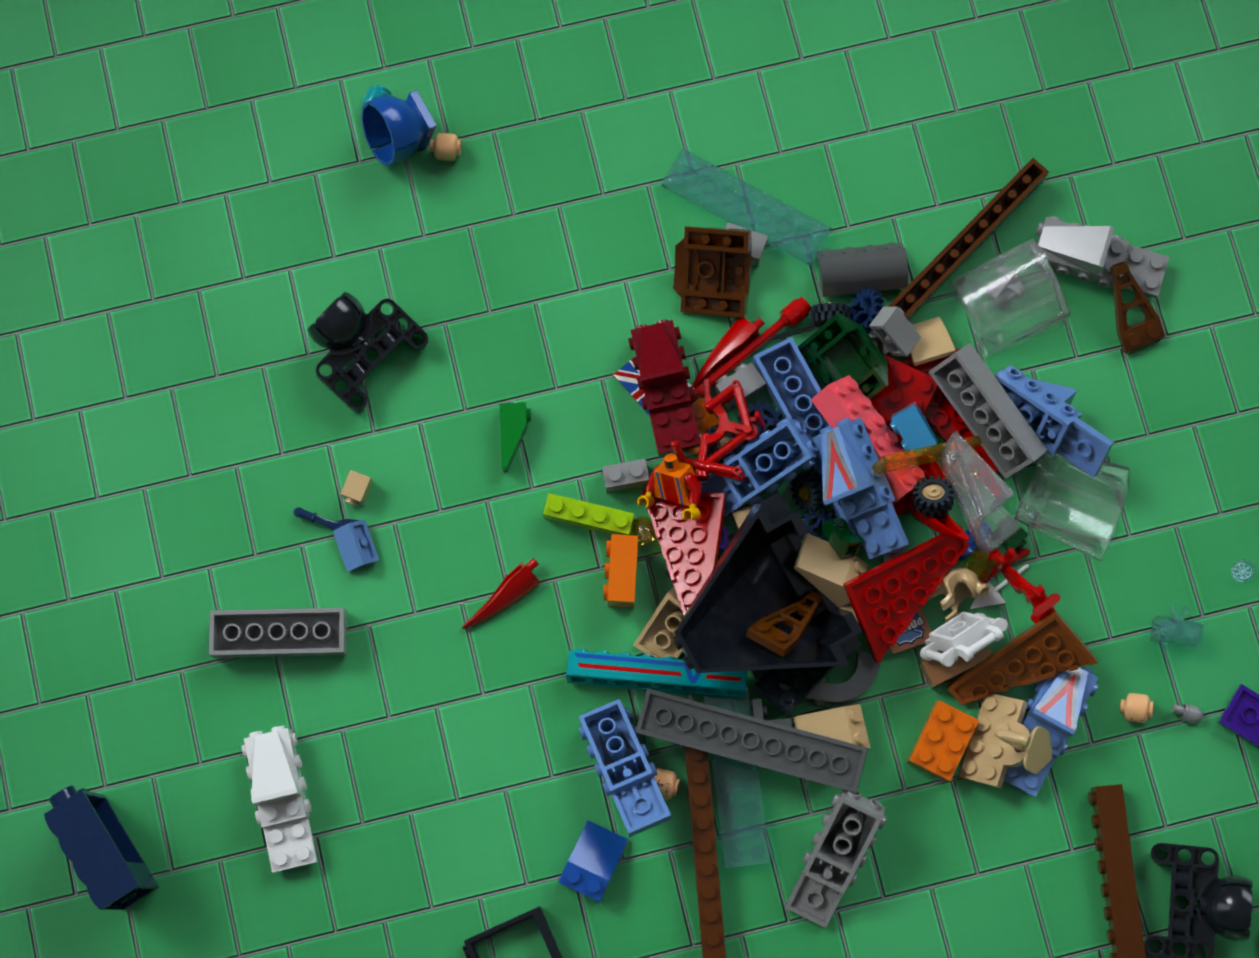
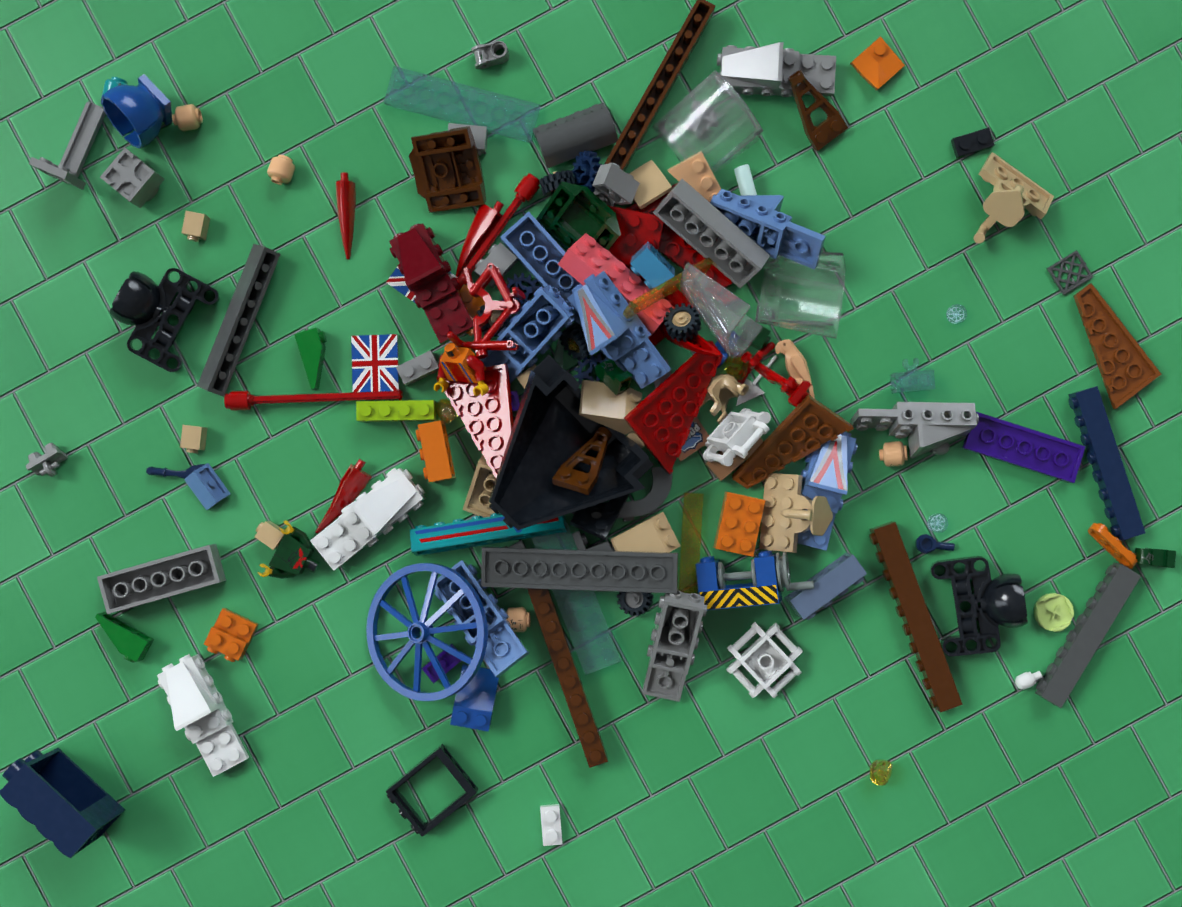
camera: 15 degrees left, 10 degrees up
none -> light grey hips [25,443,68,477]
none -> light grey bracket [29,101,106,190]
none -> green slope [95,612,154,662]
none -> light grey piece [100,148,165,208]
none -> tan brick [181,211,210,242]
none -> dark grey brick [197,244,281,397]
none -> orange plate [204,608,259,662]
none -> flag [224,334,403,411]
none -> tan brick [255,521,284,550]
none -> dark green torso [257,520,320,579]
none -> light nougat head [267,155,295,185]
none -> white wedge [310,468,426,571]
none -> red piece [336,172,356,259]
none -> blue wheel [366,563,488,701]
none -> dark purple plate [421,644,462,684]
none -> light grey piece [471,41,509,69]
none -> black wheel [617,591,654,616]
none -> light nougat wing [667,151,721,202]
none -> clear yellow tile [678,493,703,594]
none -> piece [695,550,814,610]
none -> white brick [726,622,803,699]
none -> light aqua brick [734,164,757,196]
none -> light nougat animal [775,339,815,399]
none -> sand blue brick [784,553,867,620]
none -> orange plate [850,36,905,90]
none -> light grey wedge [850,402,979,458]
none -> dark blue plate [916,534,955,553]
none -> clear light blue tile [927,513,948,533]

